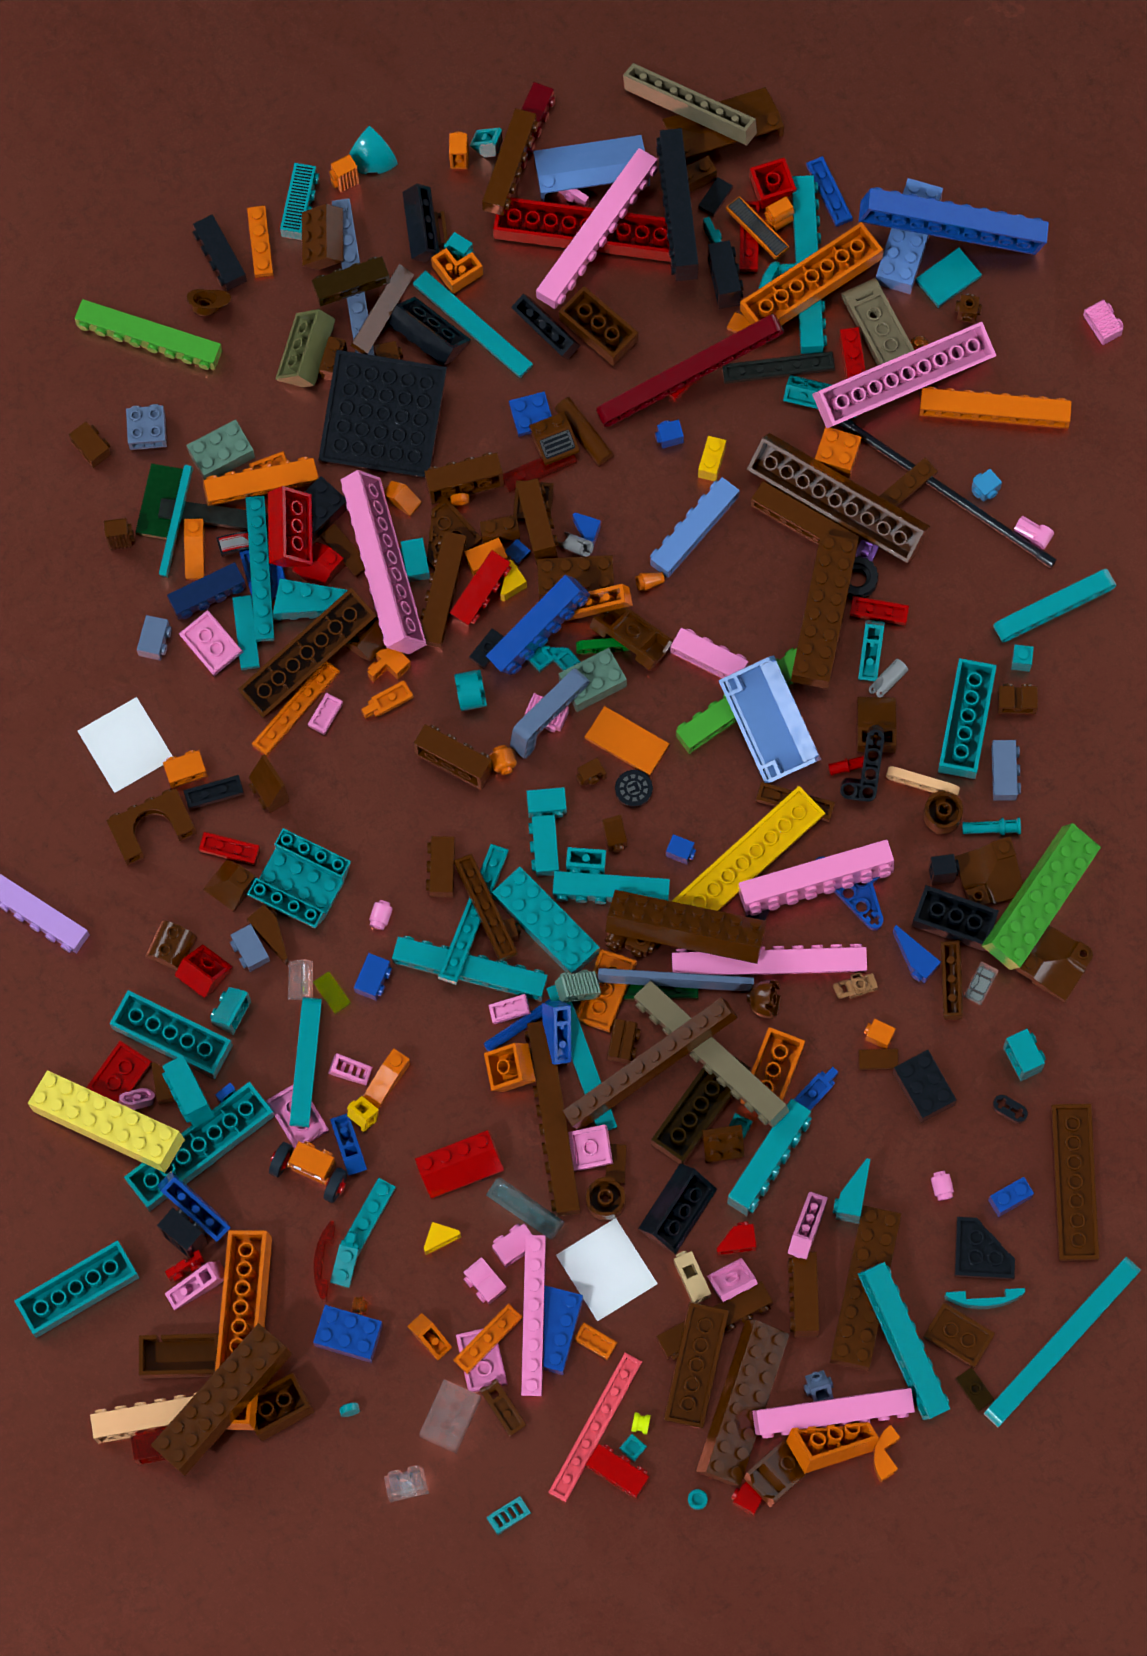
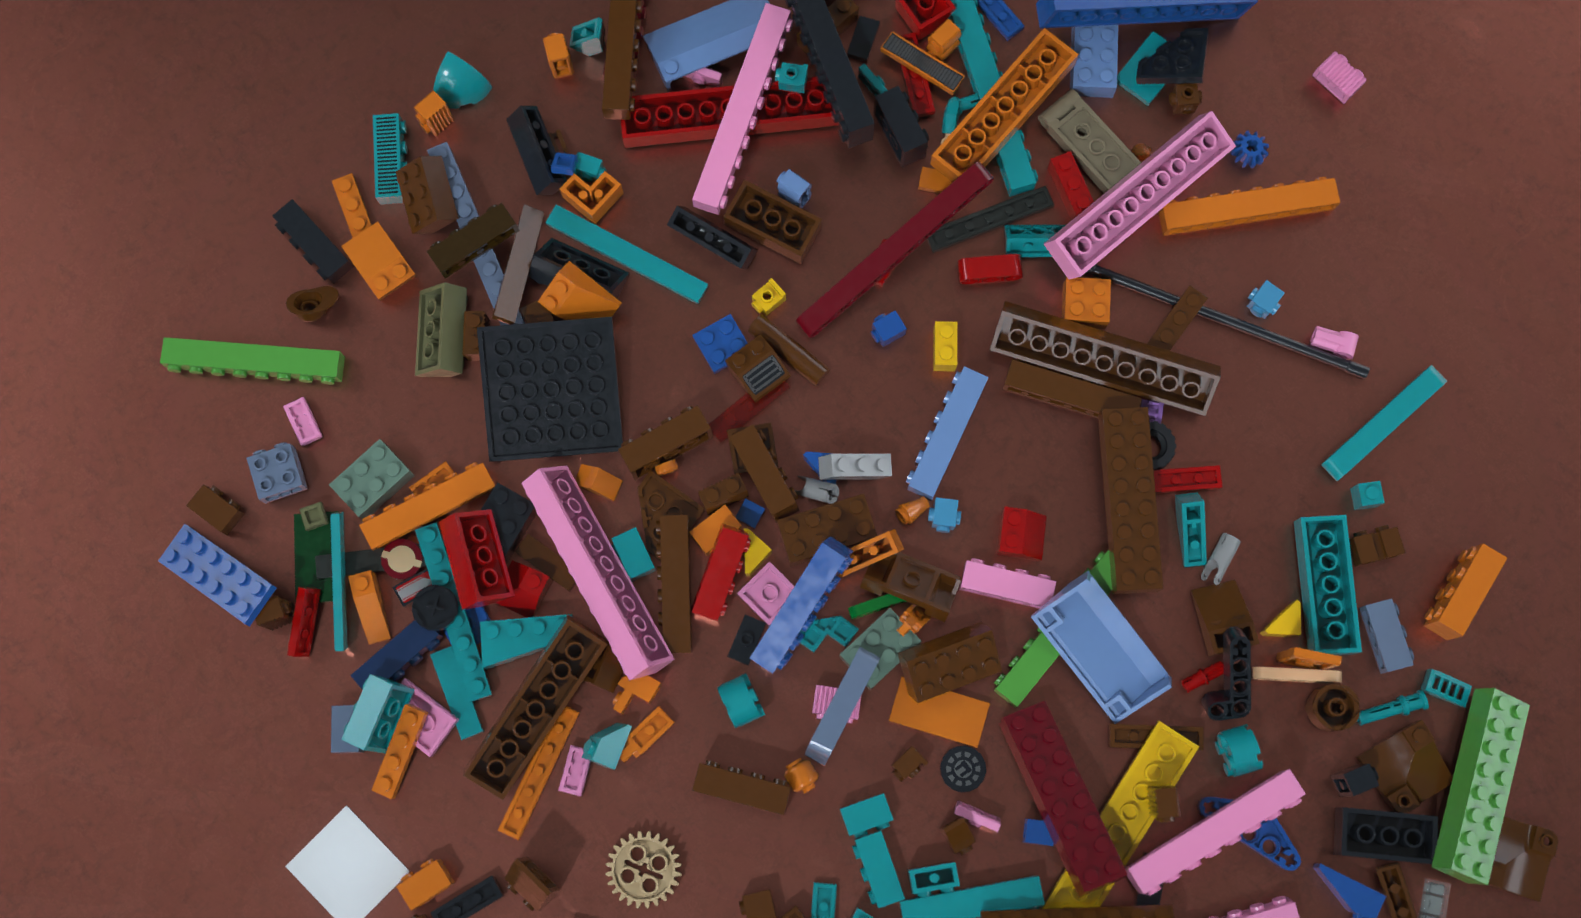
camera: 15 degrees left, 5 degrees up
none -> plate [158,524,277,626]
none -> bright pink plate [283,397,323,447]
none -> red plate [287,587,321,657]
none -> olive tile [299,502,329,531]
none -> orange slope [341,222,416,301]
none -> teal slope [341,674,415,754]
none -> orange plate [372,704,429,799]
none -> sticker [381,539,422,579]
none -> black tile [412,585,459,631]
none -> orange slope [538,261,622,320]
none -> blue tile [551,152,578,175]
none -> teal slope [582,722,632,770]
none -> tan gear [605,831,682,908]
none -> bright pink plate [737,561,794,626]
none -> yellow brick [751,278,786,316]
none -> teal brick [775,62,808,93]
none -> medium blue brick [777,169,812,209]
none -> light grey brick [818,454,892,480]
none -> orange hinge [897,604,932,637]
none -> reddish brown brick [898,621,1002,703]
none -> dark azure brick [928,497,961,533]
none -> bright pink plate [954,801,1001,832]
none -> red beam [957,254,1023,285]
none -> red slope [997,506,1047,561]
none -> dark red brick [999,701,1128,897]
none -> black plate [1136,28,1209,84]
none -> reddish brown brick [1147,785,1181,822]
none -> teal brick [1214,724,1263,777]
none -> blue gear [1231,130,1269,169]
none -> yellow slope [1260,599,1301,637]
none -> orange tile [1276,647,1342,670]
none -> teal slope [1421,668,1472,708]
none -> orange brick [1423,543,1507,641]

